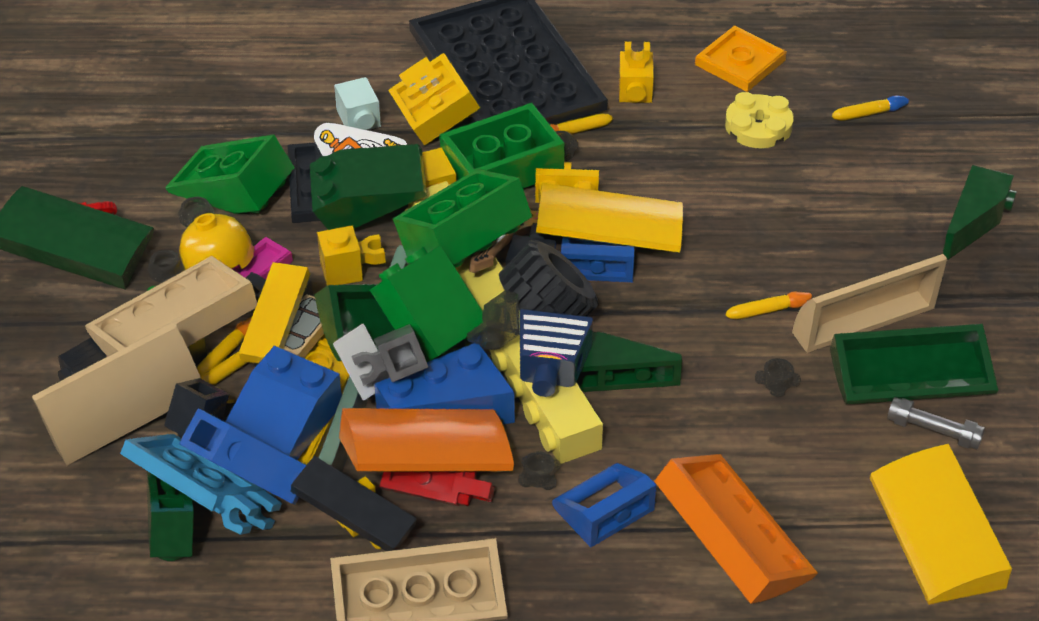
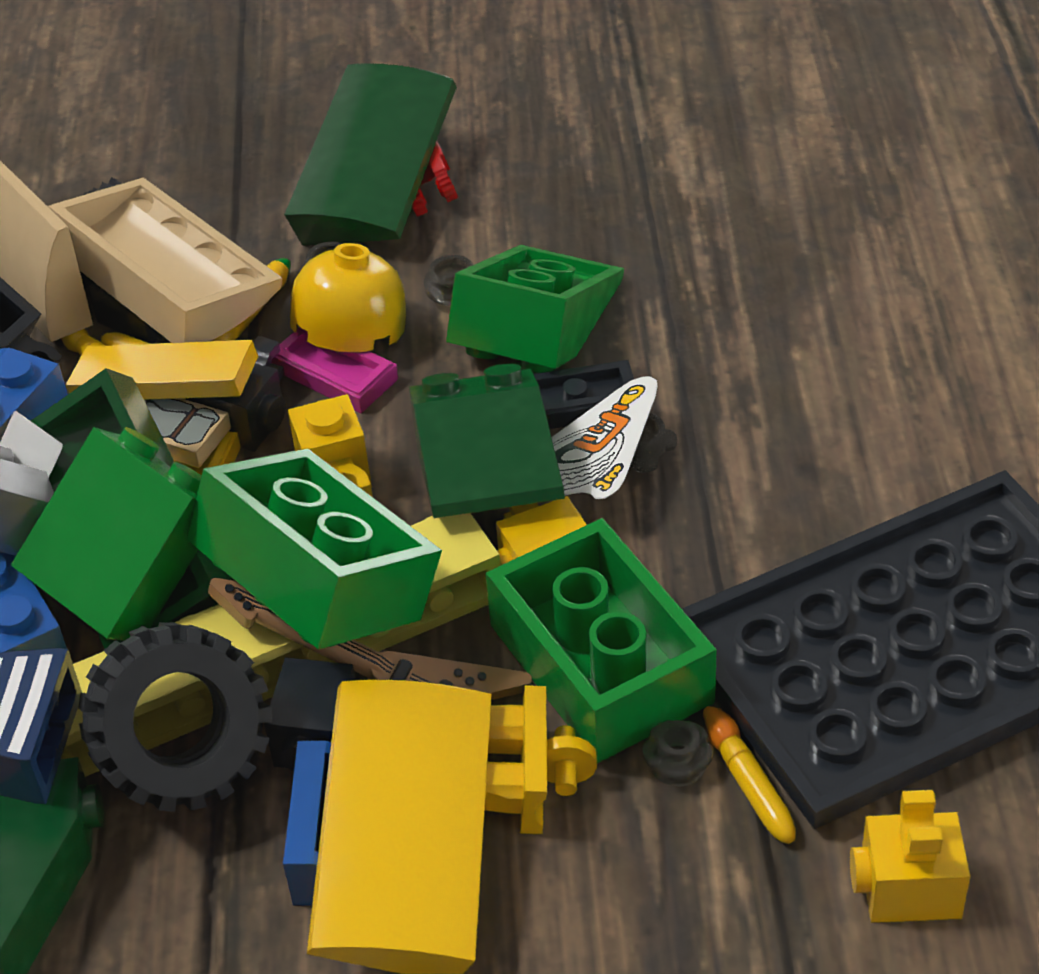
camera: 90 degrees right, 0 degrees up
light aqua brick [334,77,381,130] -> none
yellow piece [388,53,480,146] -> none
clear smoke bracket [467,290,520,350] -> none

